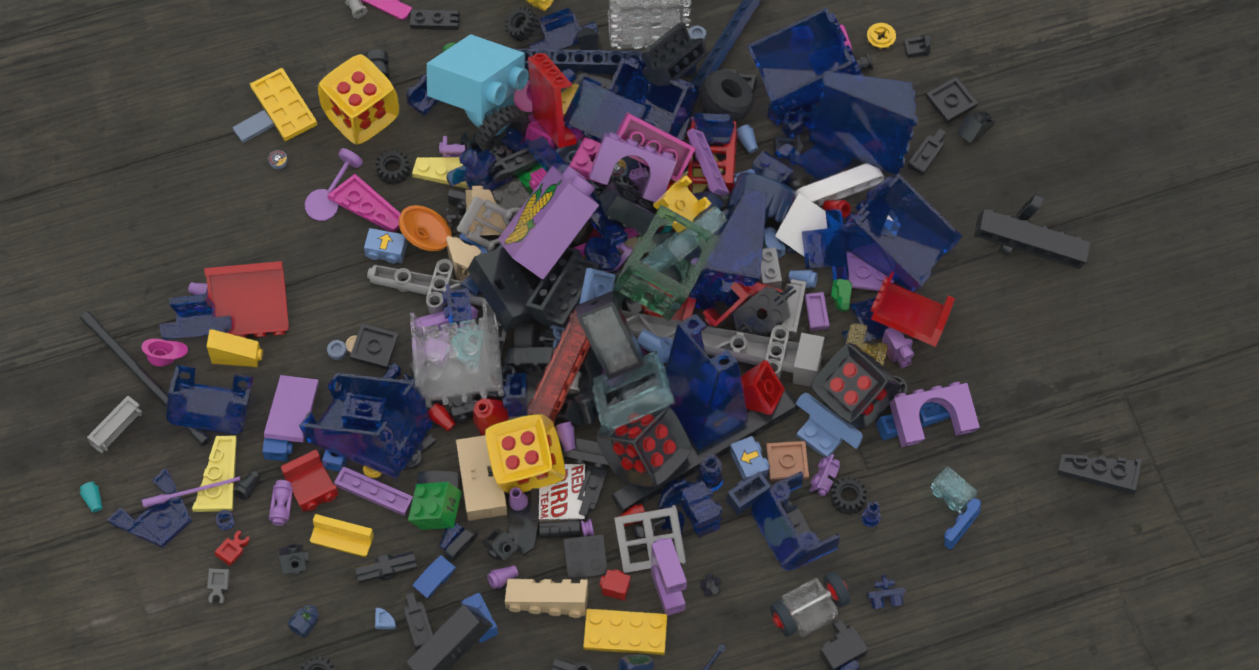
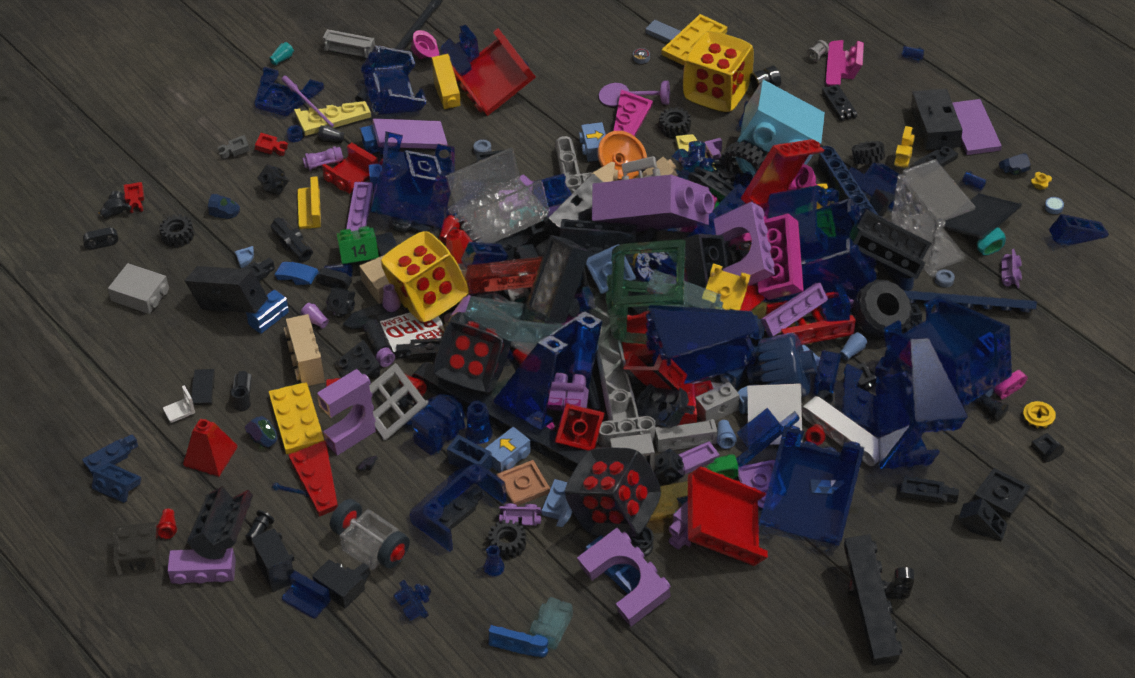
camera: 70 degrees right, 15 degrees down
none -> red wing [289,440,338,517]
none -> black brick [654,448,684,485]

